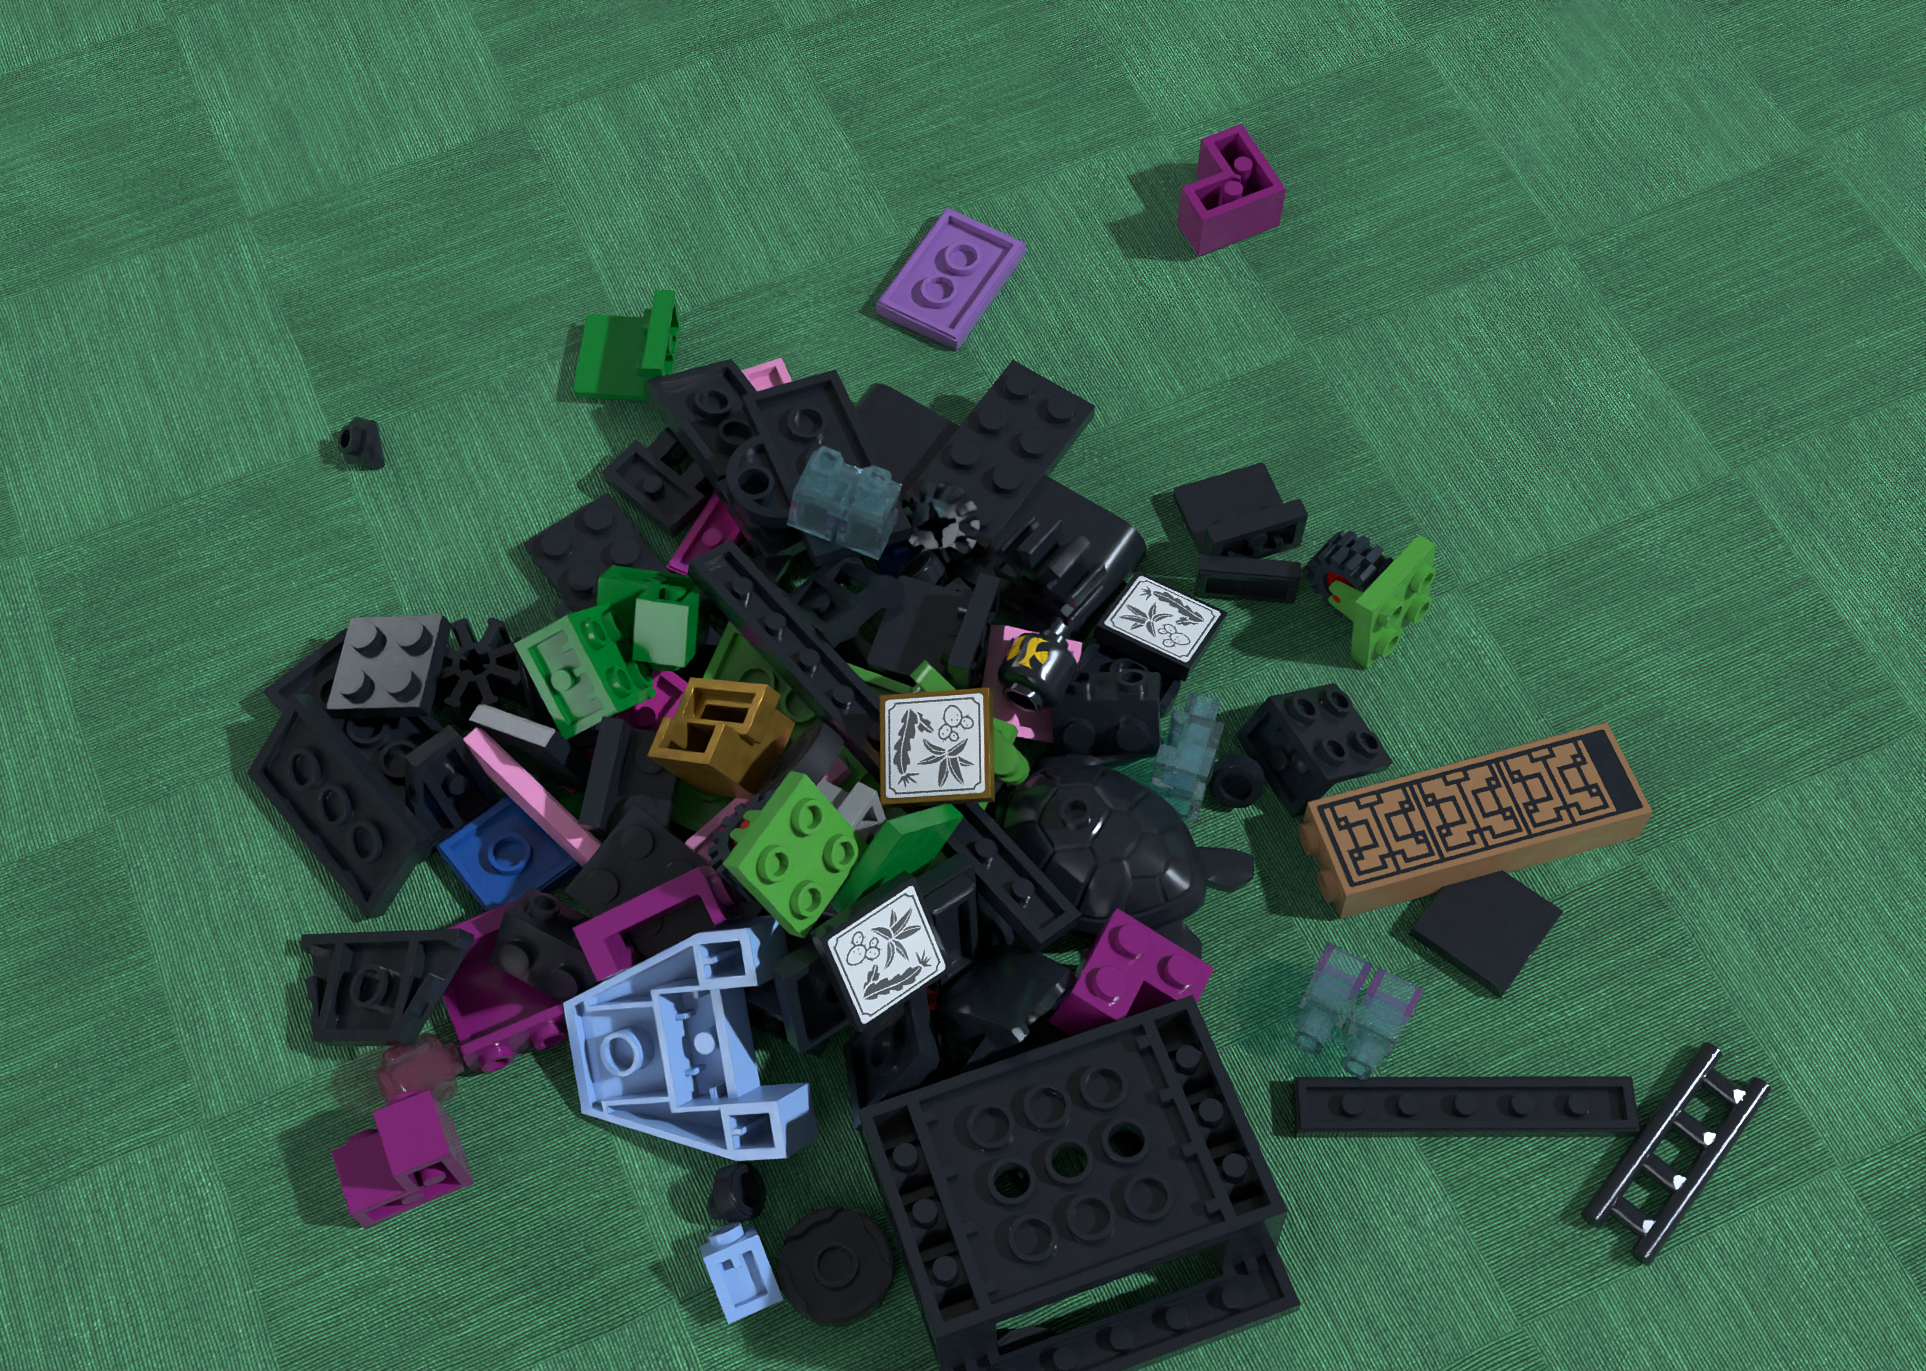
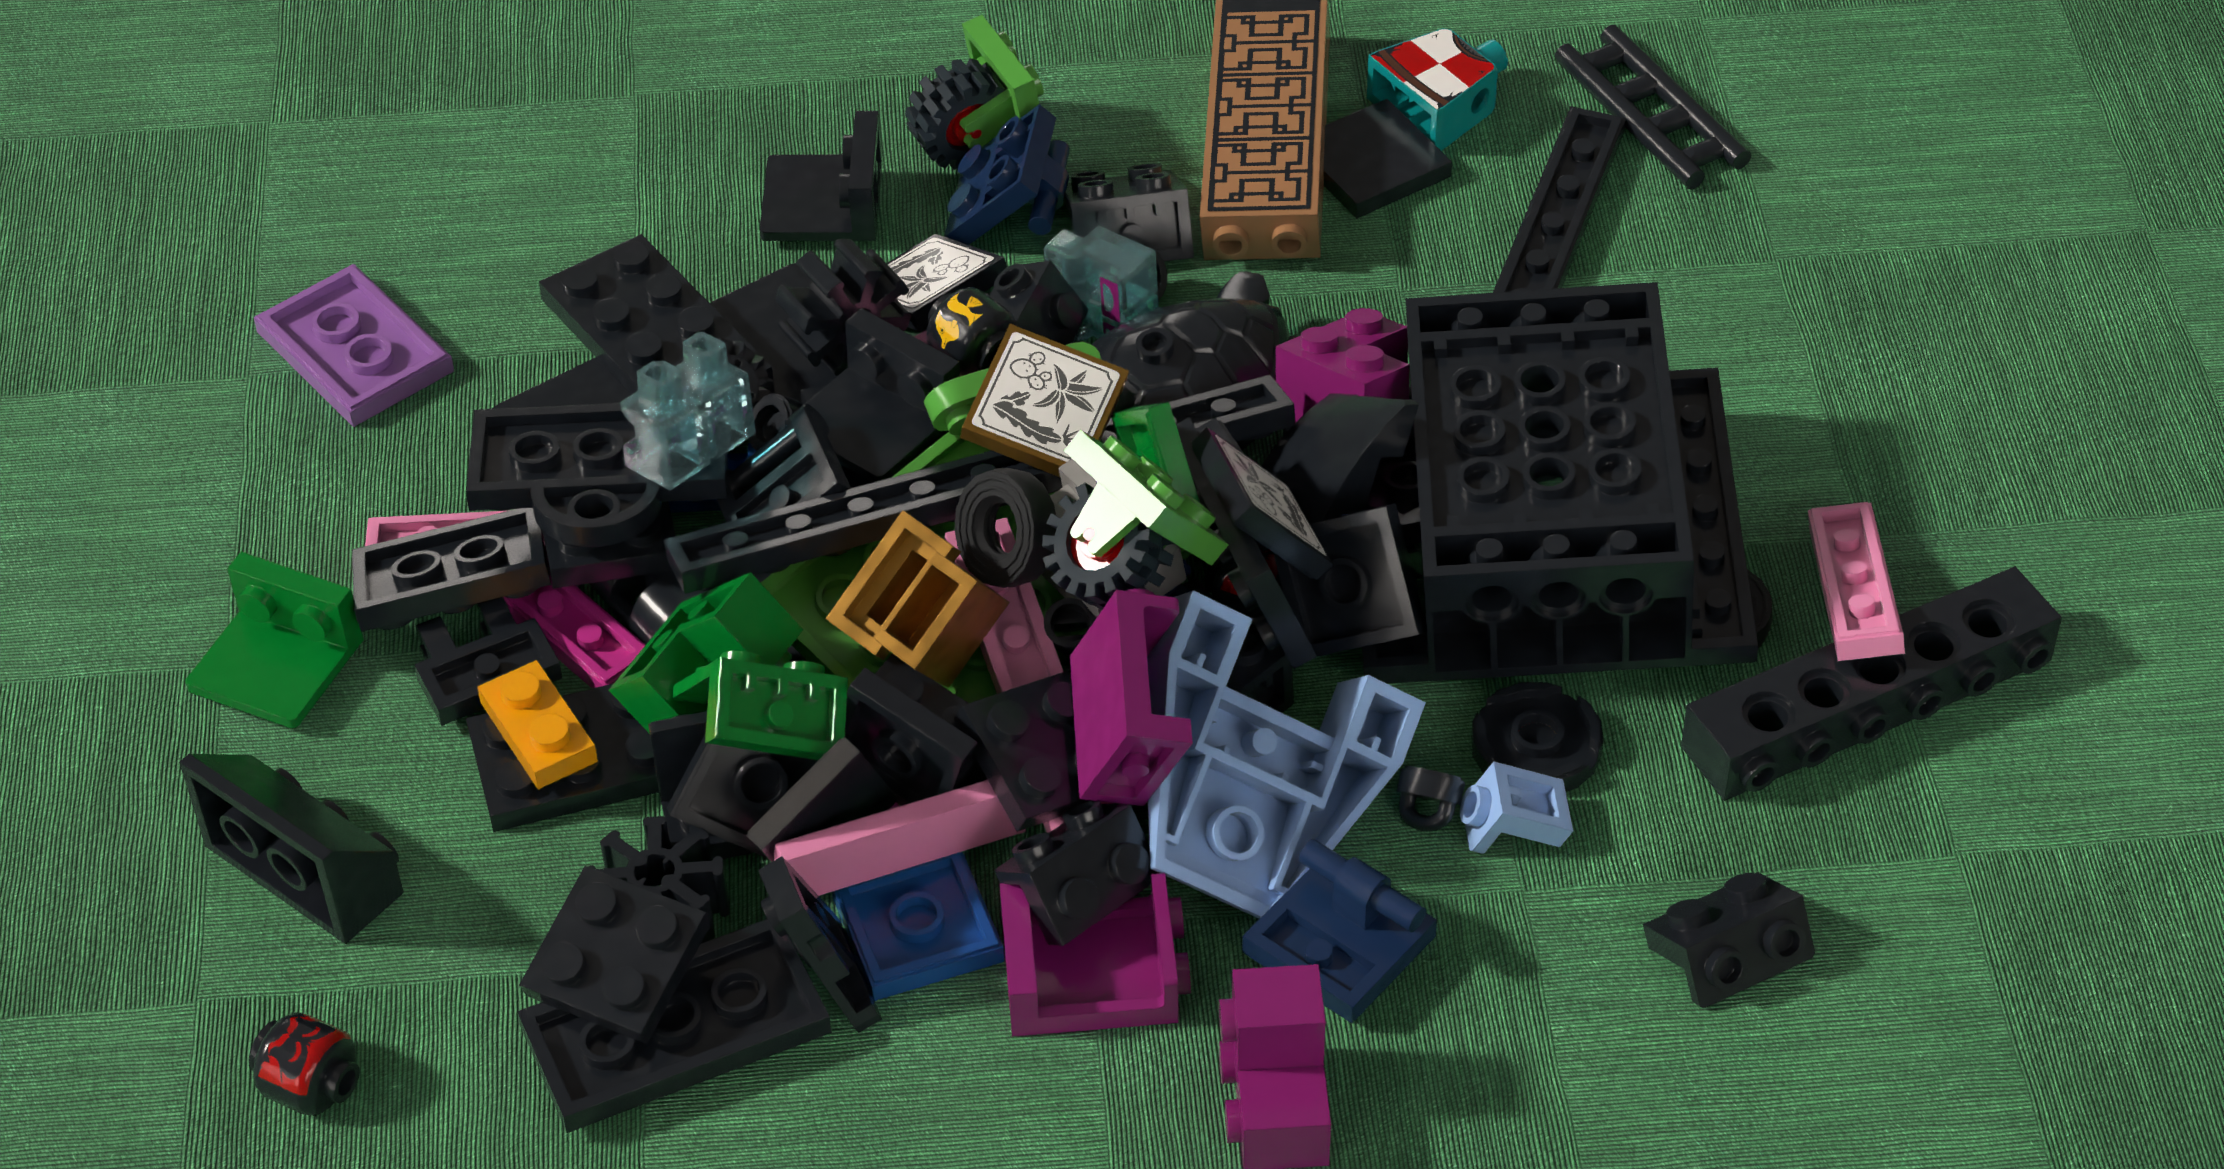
camera: 70 degrees left, 15 degrees down
black plate [247,694,434,919] -> none
black wing [300,928,475,1046] -> none
black plate [338,417,385,470] -> none
clear pink head [374,1032,464,1104] -> none
magenta brick [1177,124,1286,256] -> none
black tile [1194,554,1301,604] -> none
clear light blue hips [1292,942,1425,1080] -> none
none -> black slope [179,753,404,944]
none -> black head [249,1012,360,1116]
none -> light orange plate [477,660,598,790]
none -> dark blue plate [944,104,1070,245]
none -> dark blue plate [1242,839,1437,1023]
none -> torso [1367,28,1508,151]

